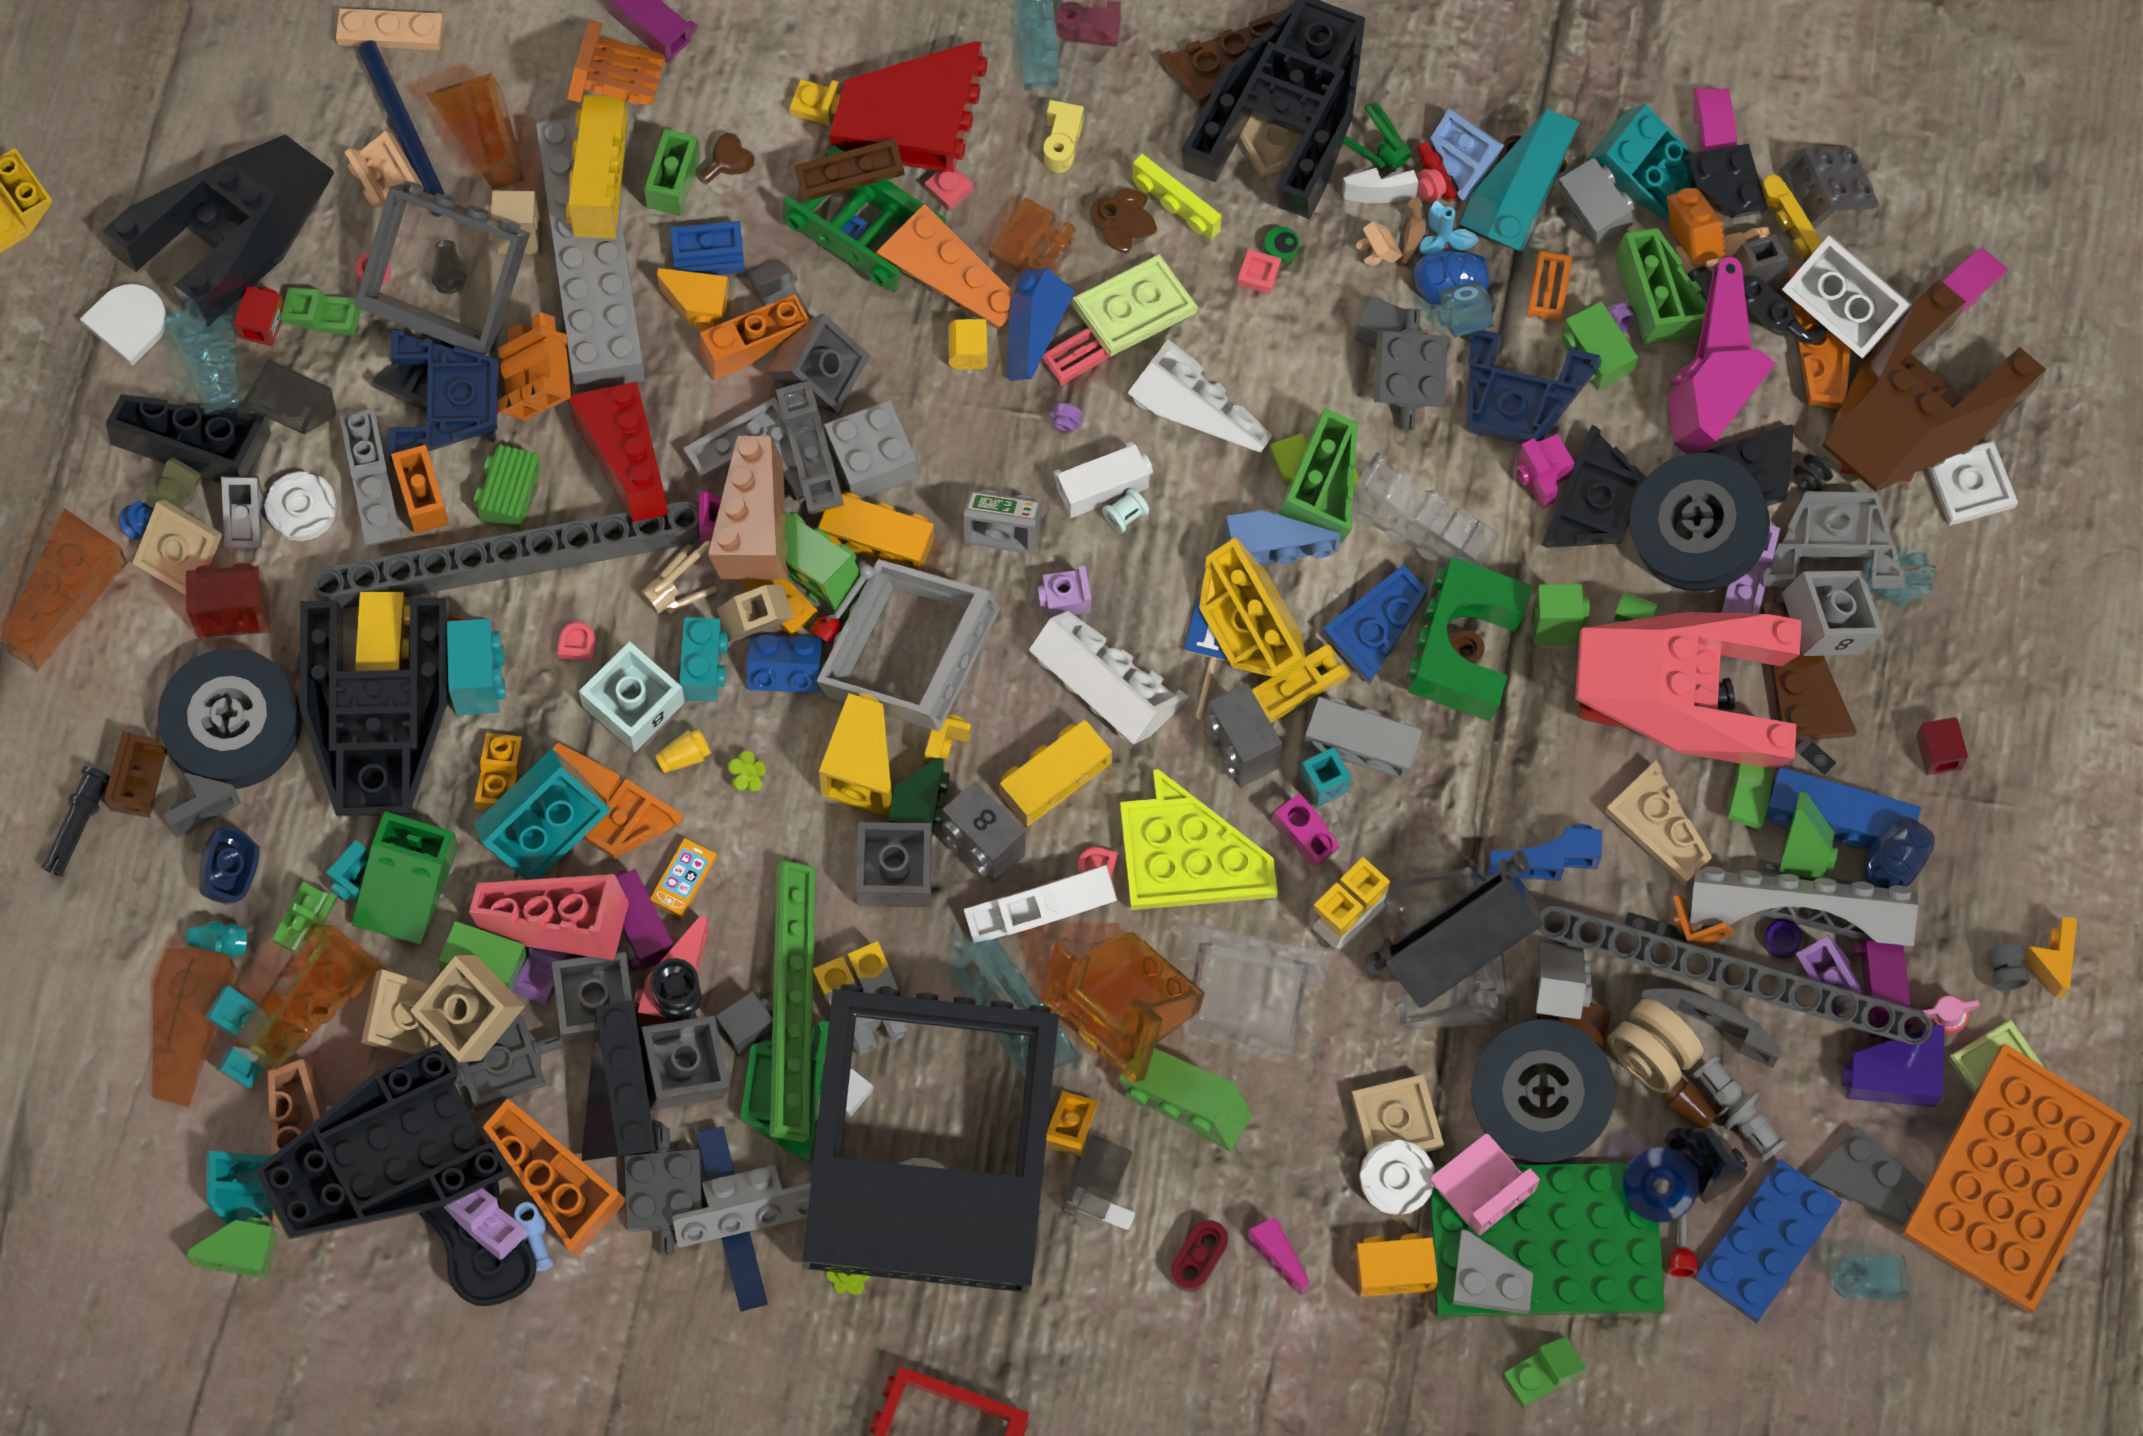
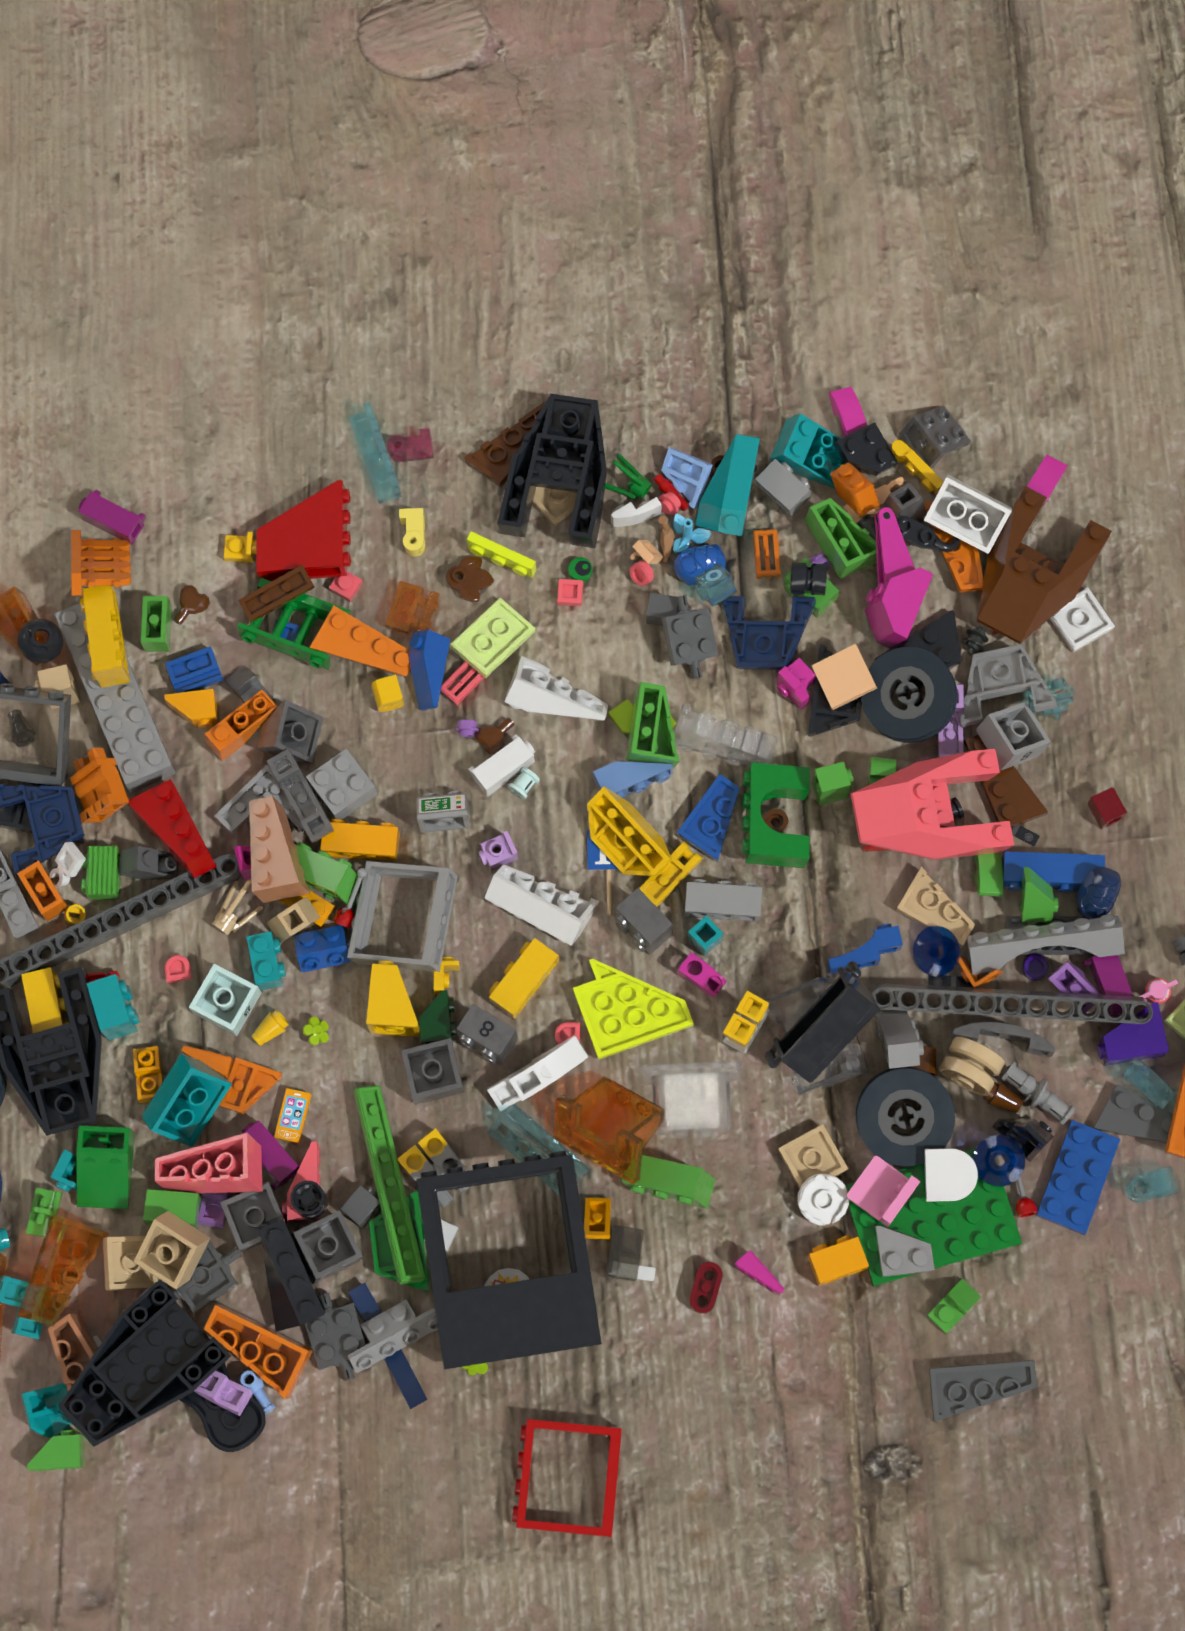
camera: 10 degrees left, 5 degrees up
none -> black piece [18,619,63,663]
none -> white plate [50,842,86,887]
none -> yellow hinge [64,904,86,925]
none -> dark grey slope [119,846,179,880]
none -> reddish brown rock [475,718,515,755]
none -> coral tile [630,561,654,586]
none -> black wheel [790,562,827,596]
none -> light nougat tile [811,644,877,710]
none -> clear blue dish [913,926,960,976]
none -> white tile [924,1148,978,1202]
none -> clear light blue hinge [1123,1058,1177,1109]

